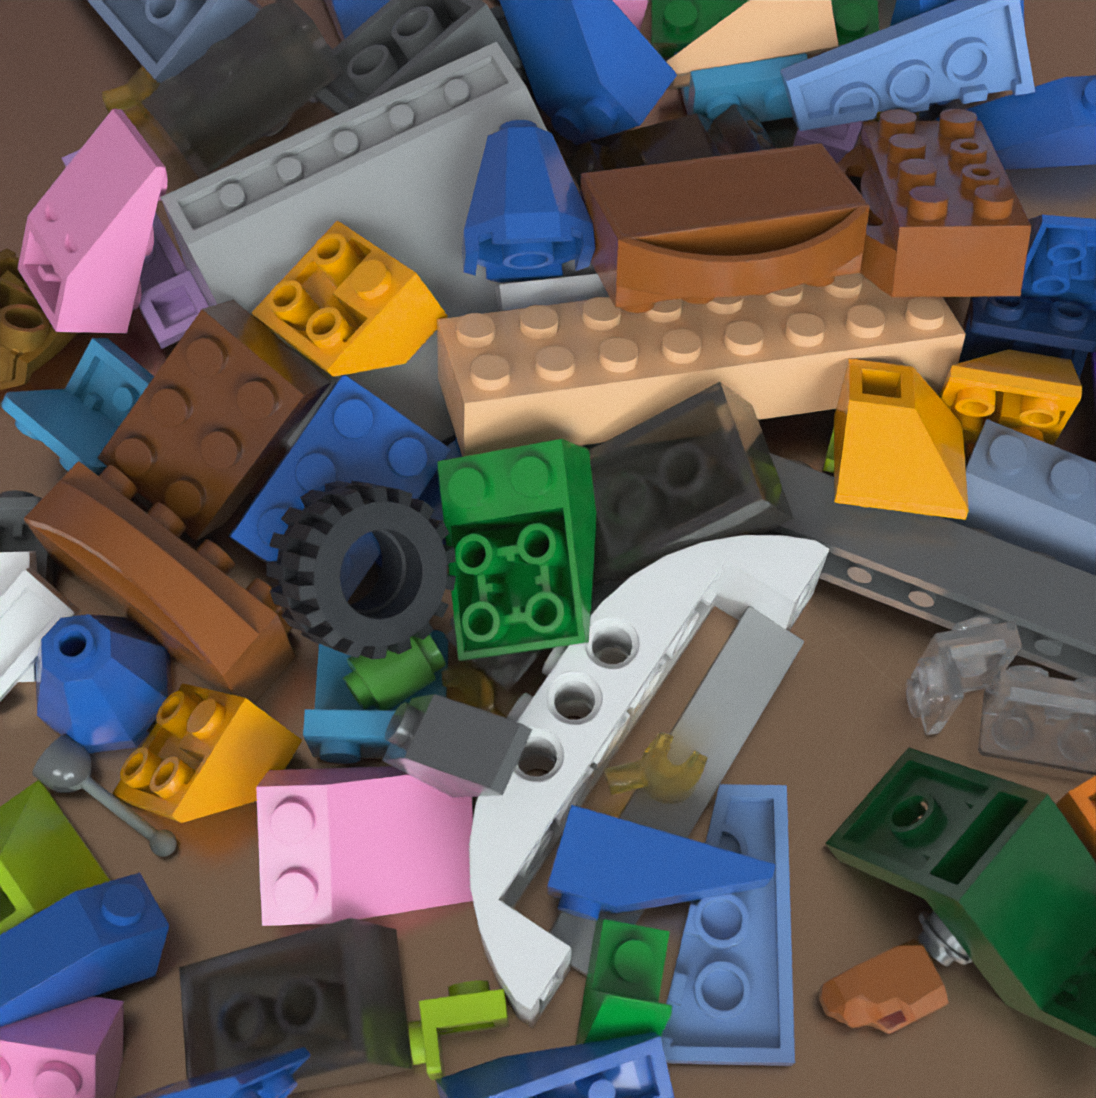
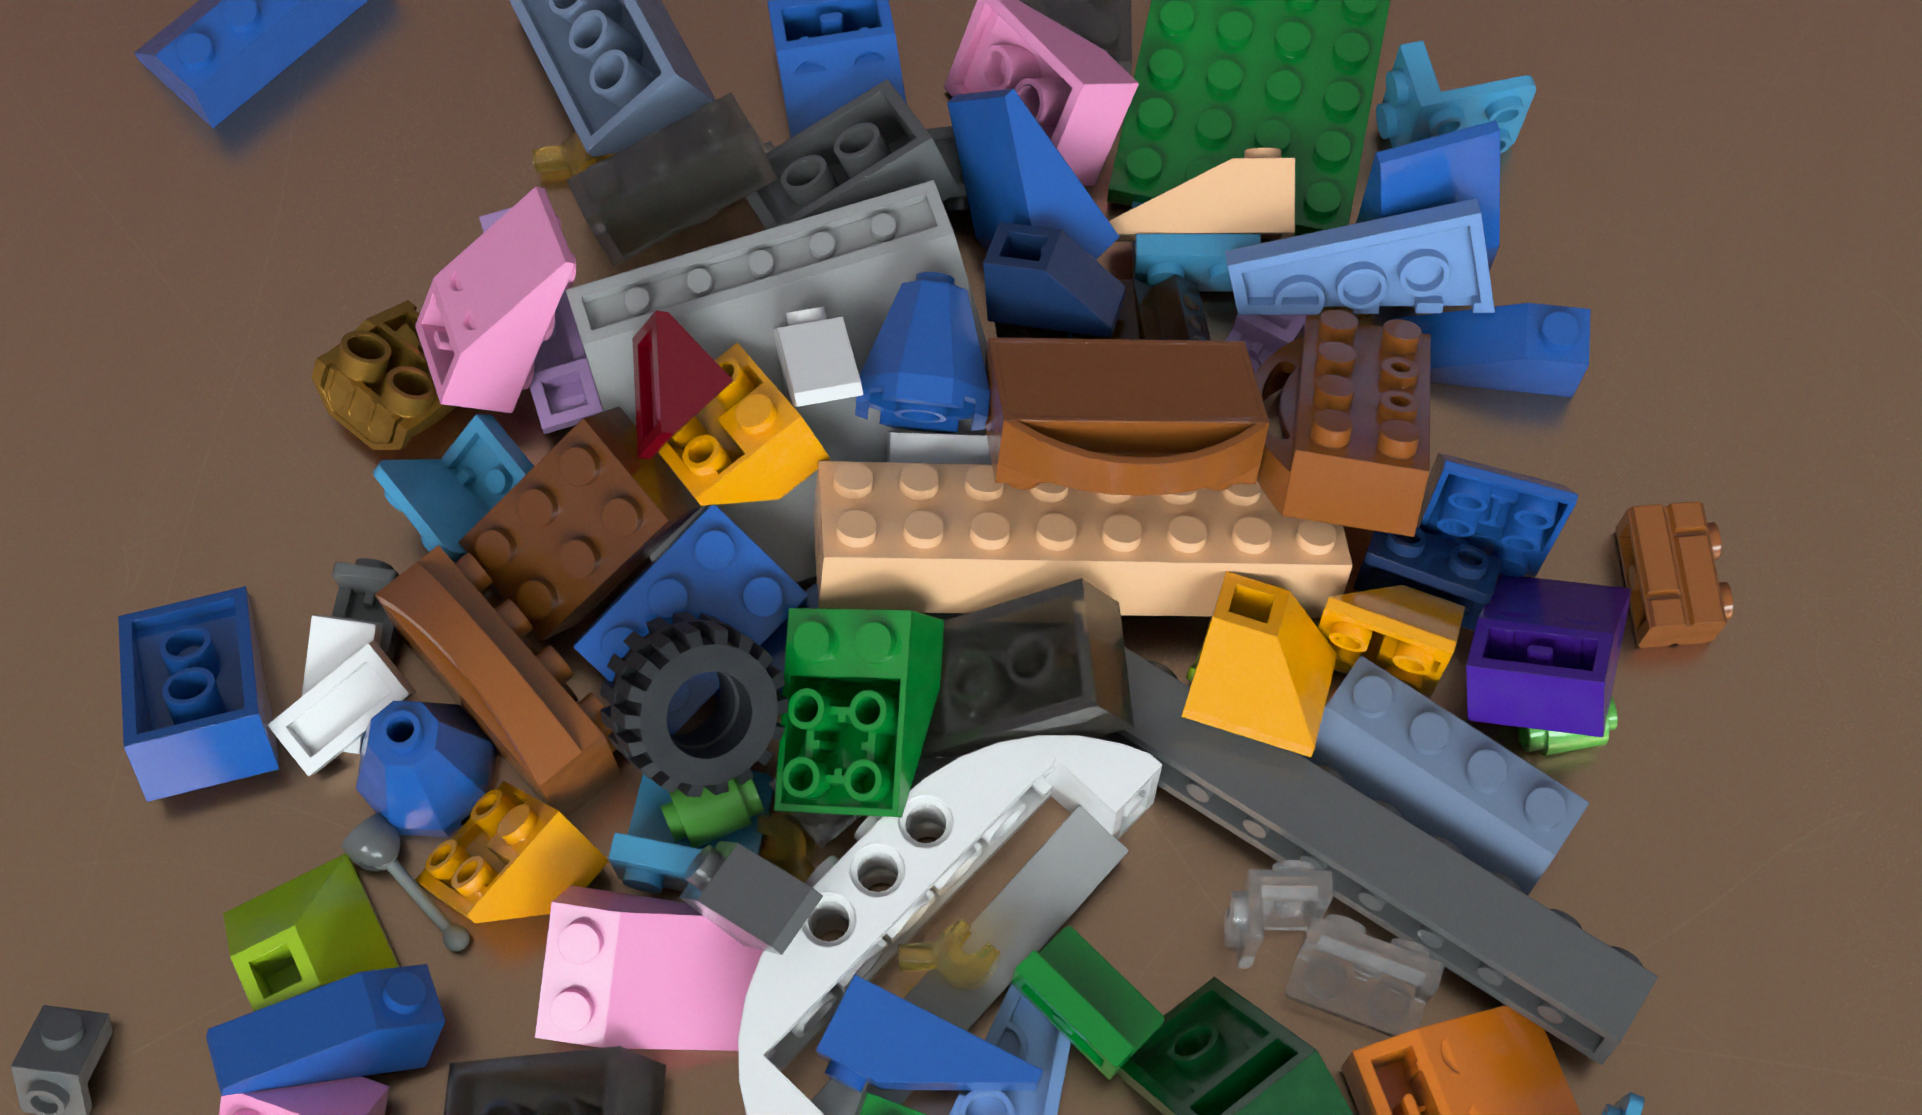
camera: 10 degrees right, 0 degrees up
none -> dark red slope [632,310,733,459]
none -> white slope [773,307,863,407]
none -> dark blue slope [983,222,1126,338]
none -> green panel [1011,926,1165,1080]

